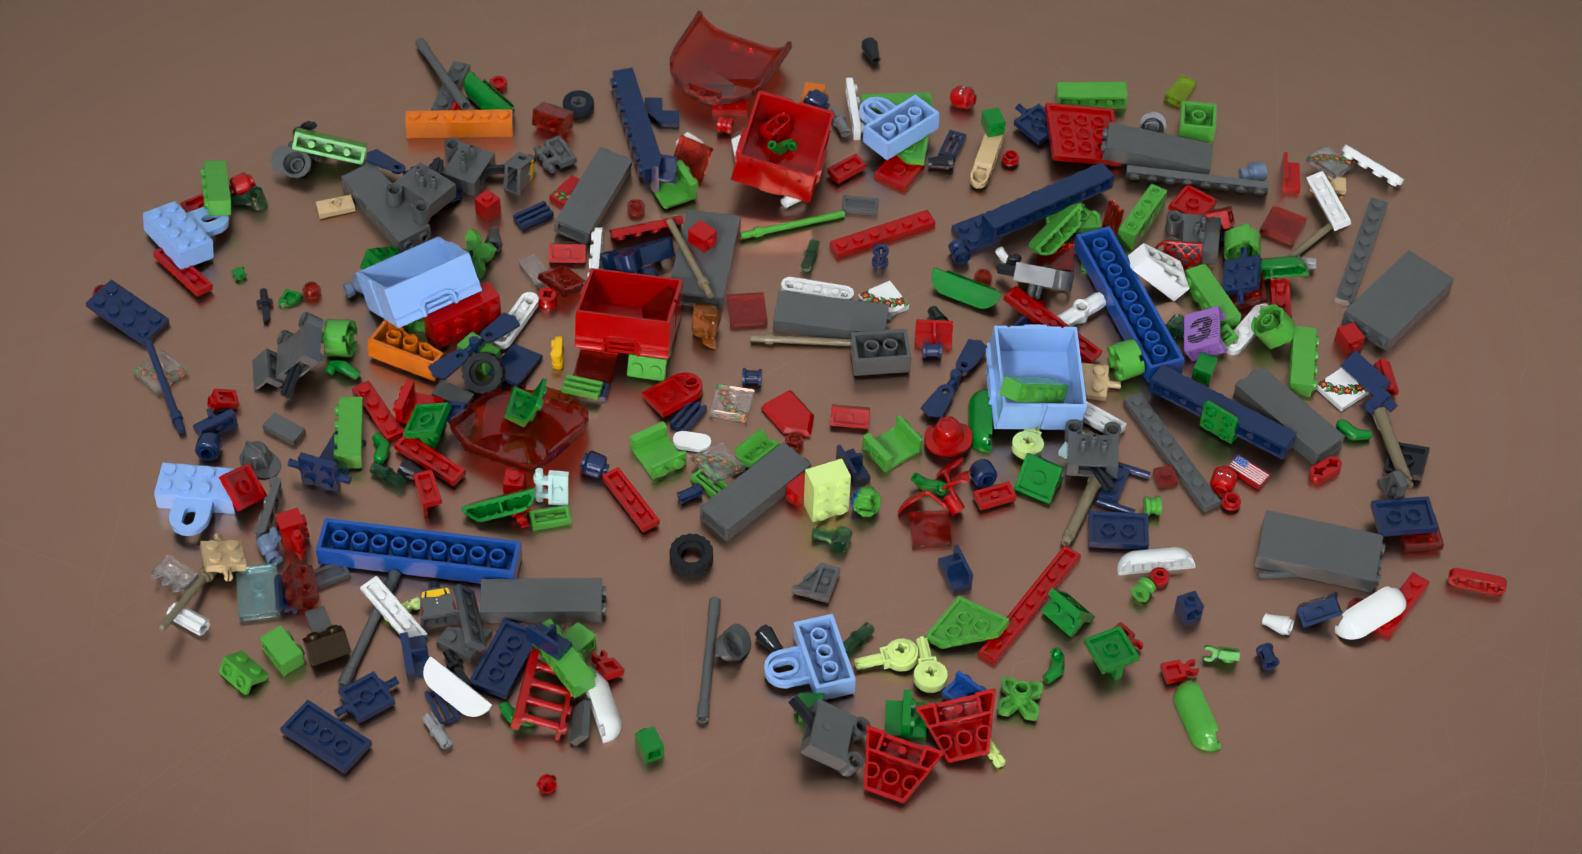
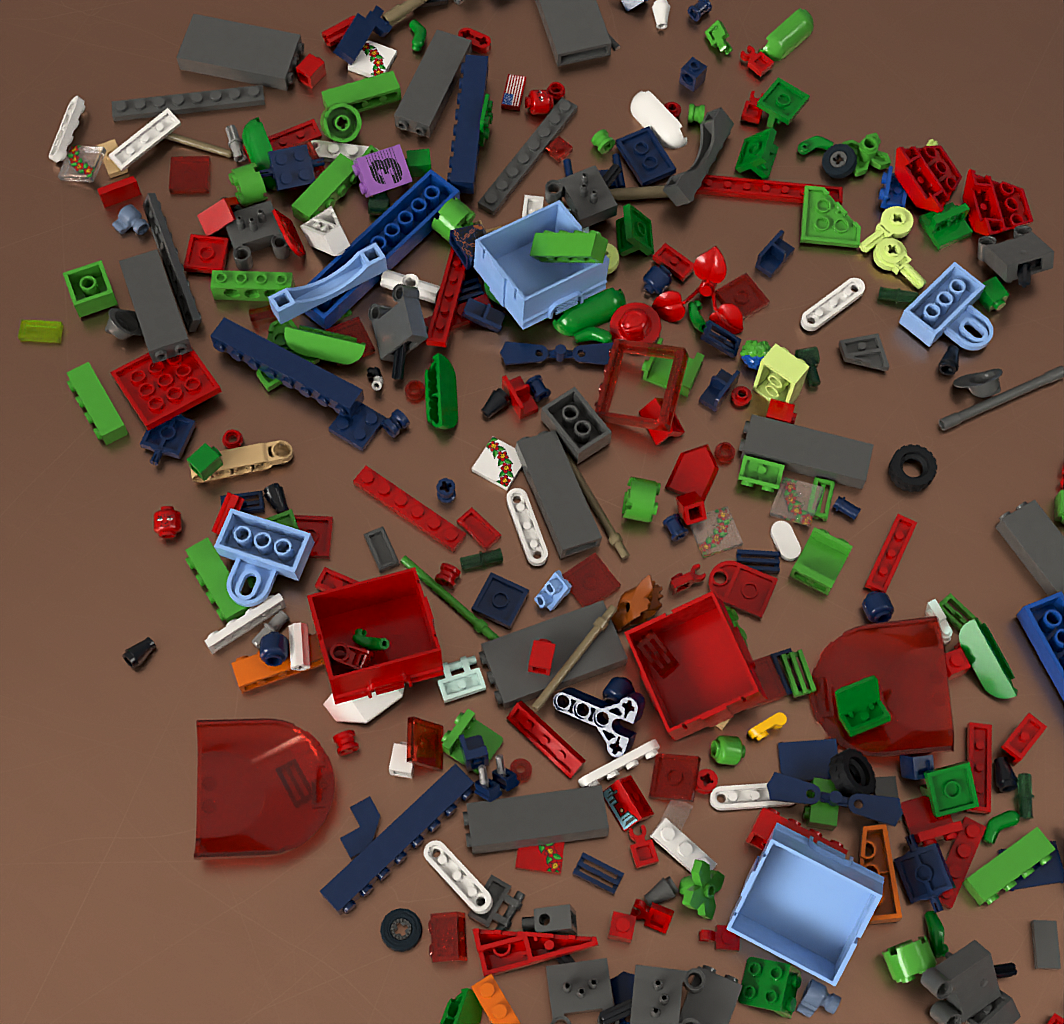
camera: 120 degrees left, 15 degrees up
none -> red axle [211,492,245,534]
none -> light blue arch [268,242,387,324]
none -> white plate [424,840,493,914]
none -> red wheel [435,563,461,589]
none -> light aqua plate [438,655,486,703]
none -> dark blue torso [449,224,495,270]
none -> red tile [457,507,501,551]
none -> dark blue plate [471,572,529,629]
none -> red wedge [472,928,599,977]
none -> dark blue piece [474,754,520,802]
none -> light blue hips [534,570,572,611]
none -> green arm [573,326,612,344]
none -> clear red window [594,339,689,432]
none -> bright green brick [622,476,661,523]
none -> red plate [629,825,659,869]
none -> red plate [630,899,674,934]
none -> white plate [650,818,717,874]
none -> dark grey arch [663,107,734,206]
none -> red plate [669,564,706,595]
none -> red brick [676,491,707,525]
none -> dark blue tile [700,320,742,358]
none -> bright green head [710,735,746,765]
none -> white plate [801,278,865,331]
none -> black bush [822,144,857,179]
none -> dark blue plate [894,834,956,913]

